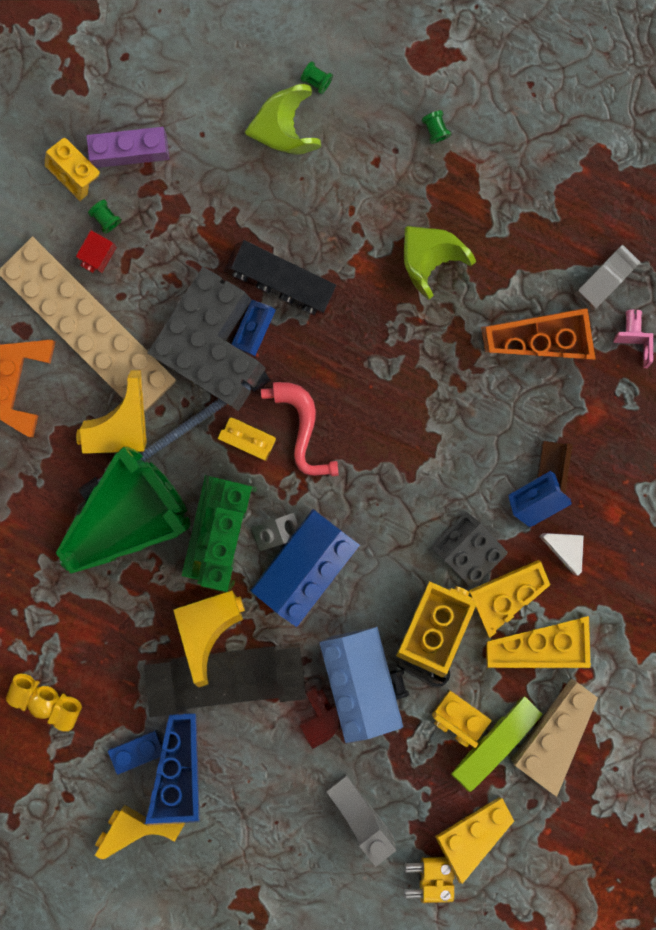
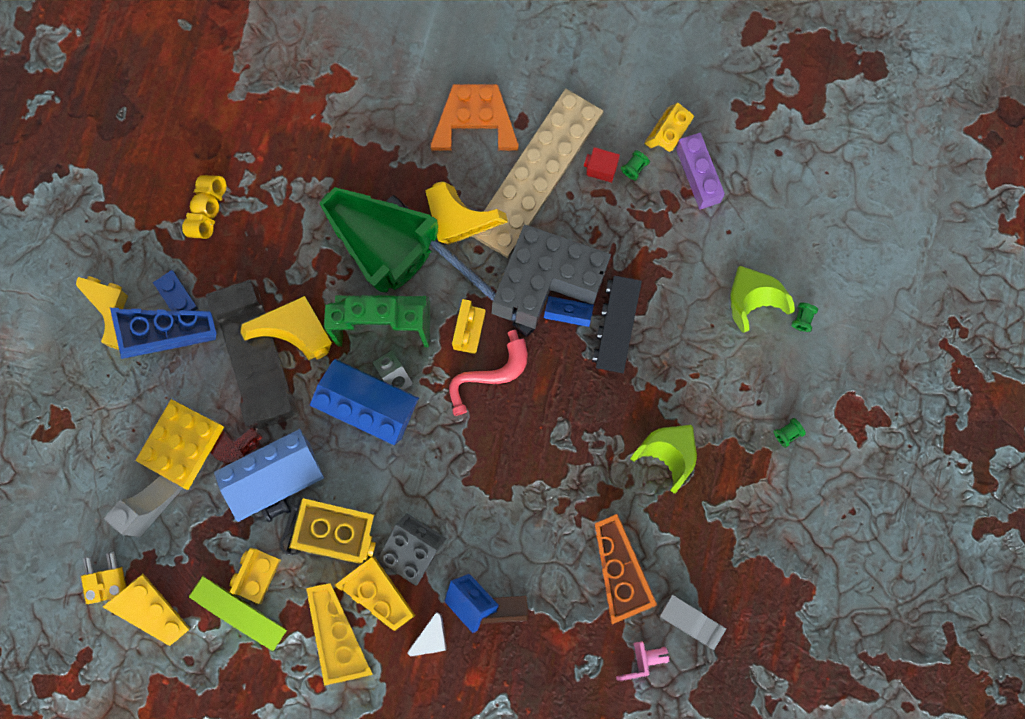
camera: 85 degrees right, 10 degrees down
tan wedge [511,678,598,797] -> none
none -> yellow plate [135,399,224,490]

